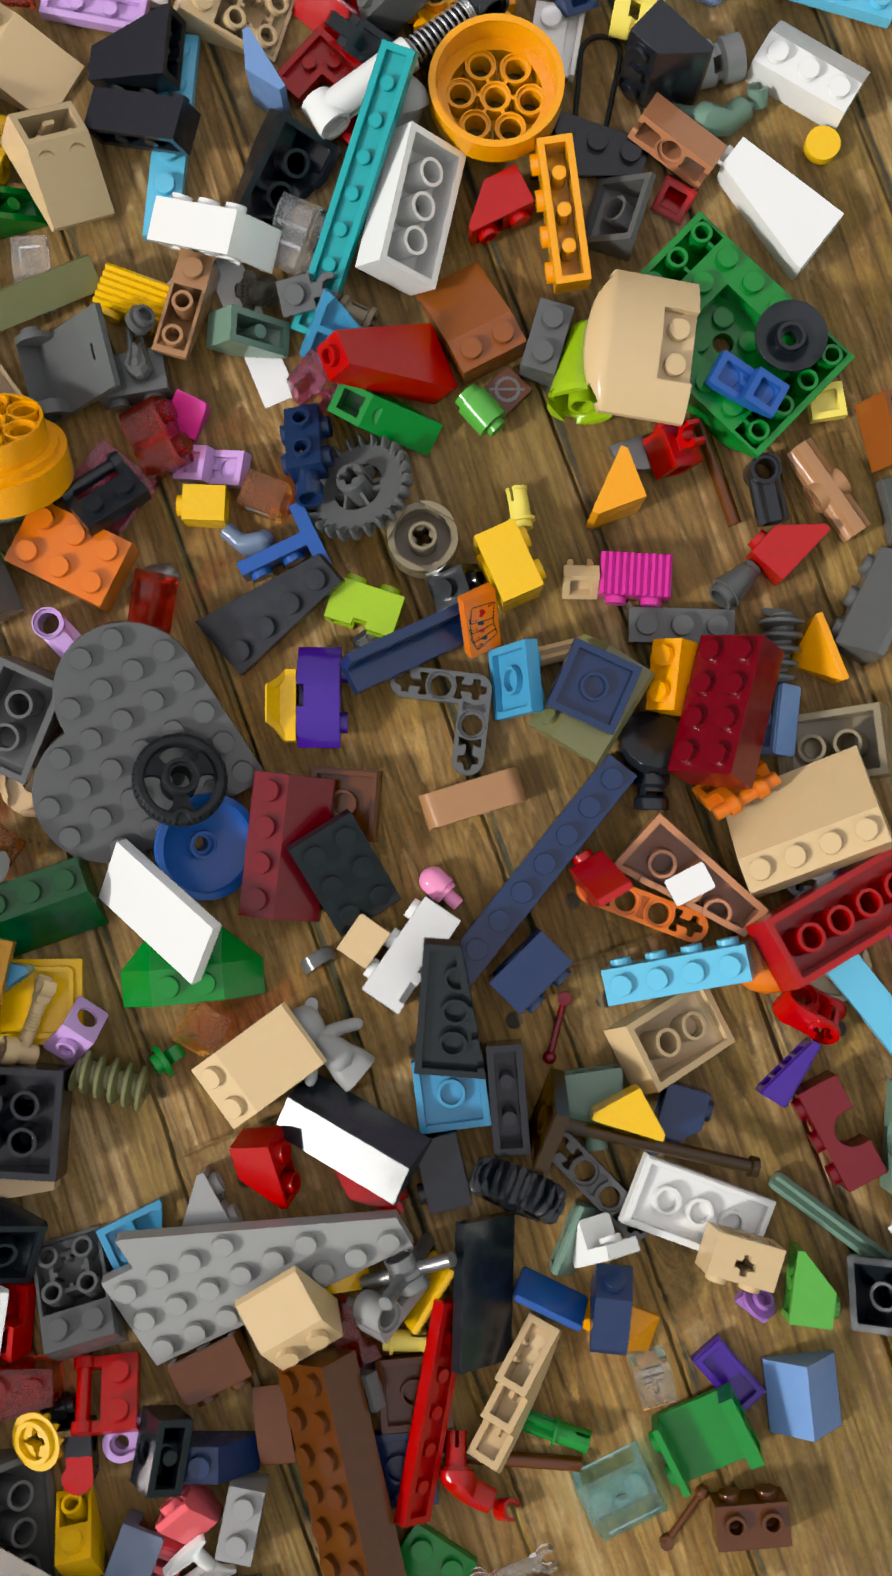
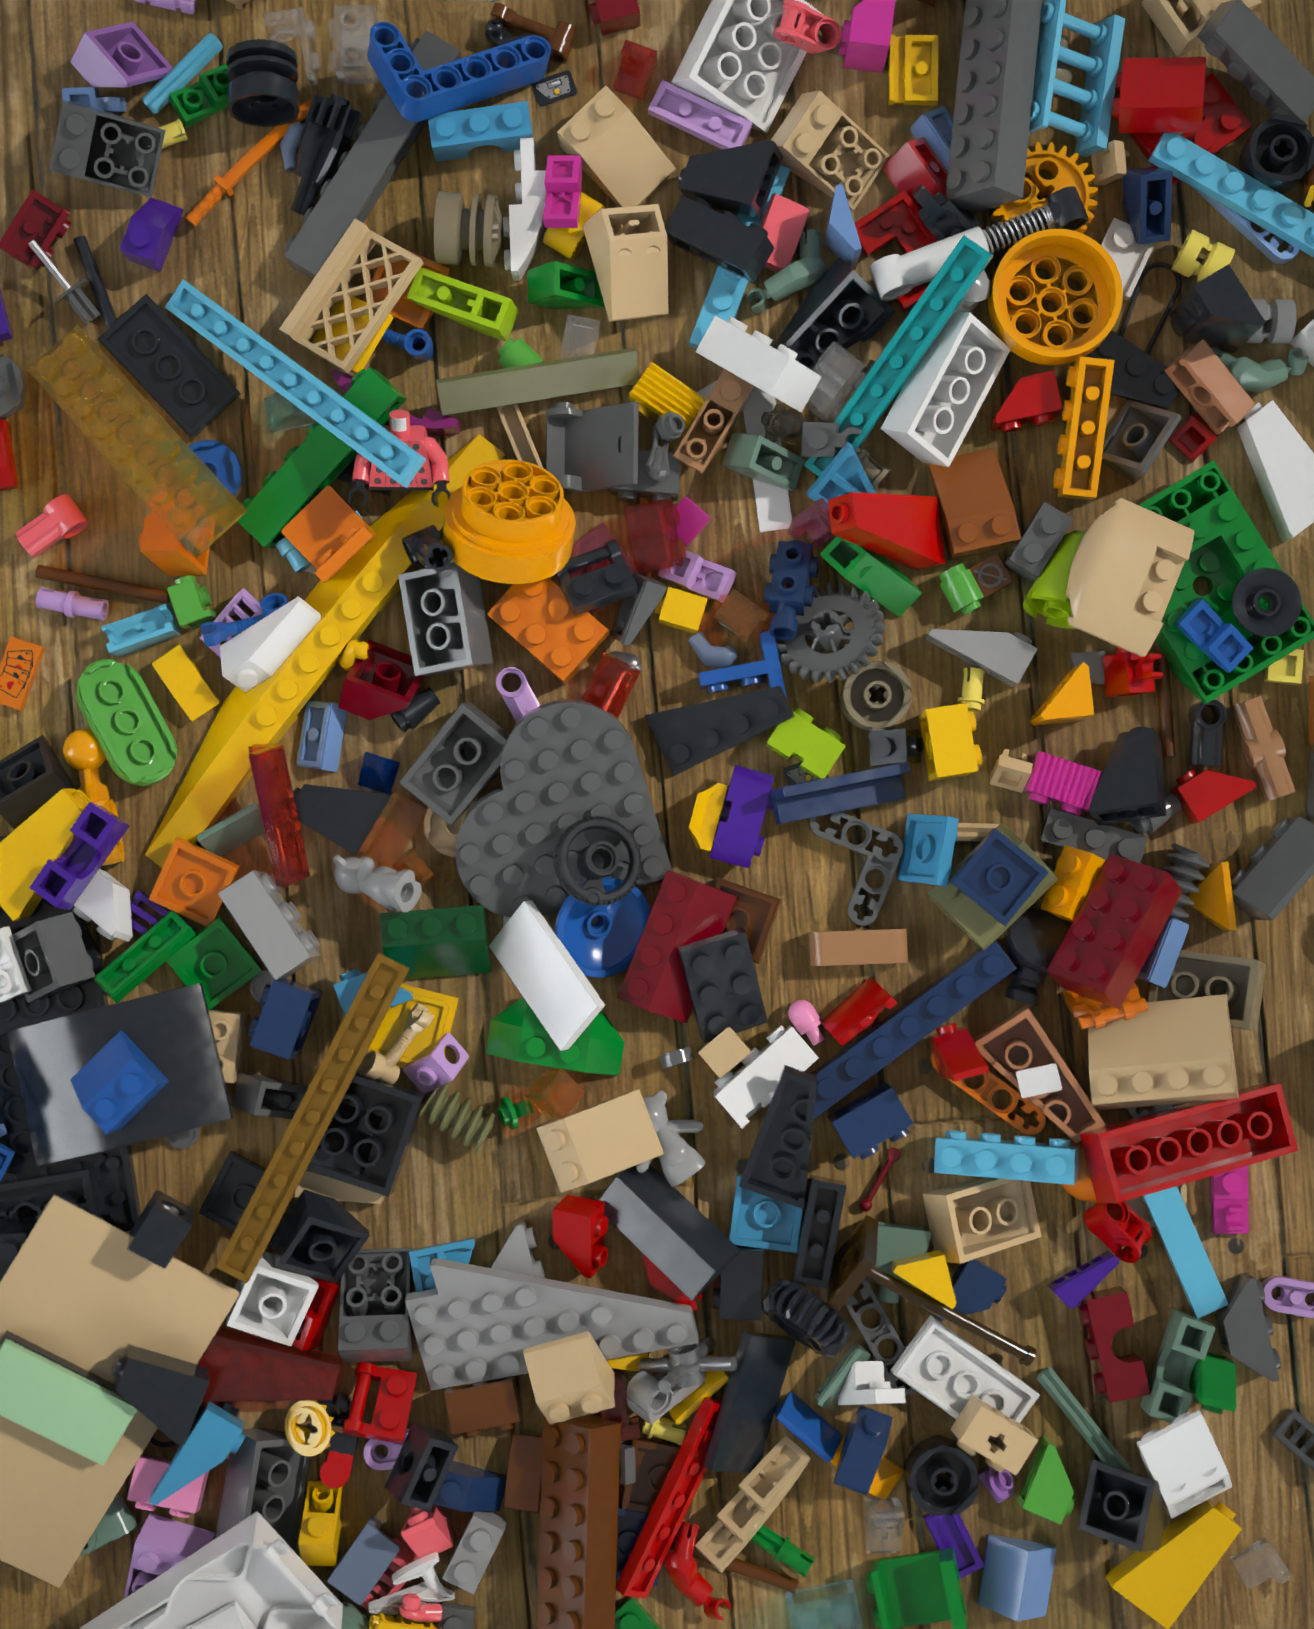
camera: 20 degrees right, 0 degrees up
orange tile [457,582,501,659] -> none
none -> dark grey slope [610,572,667,646]
none -> sand green arm [747,230,826,314]
none -> coral slope [760,193,810,271]
none -> red slope [820,977,897,1046]
none -> black brick [904,1435,978,1516]
none -> light grey slope [925,629,1037,688]
none -> black slope [1089,727,1166,825]

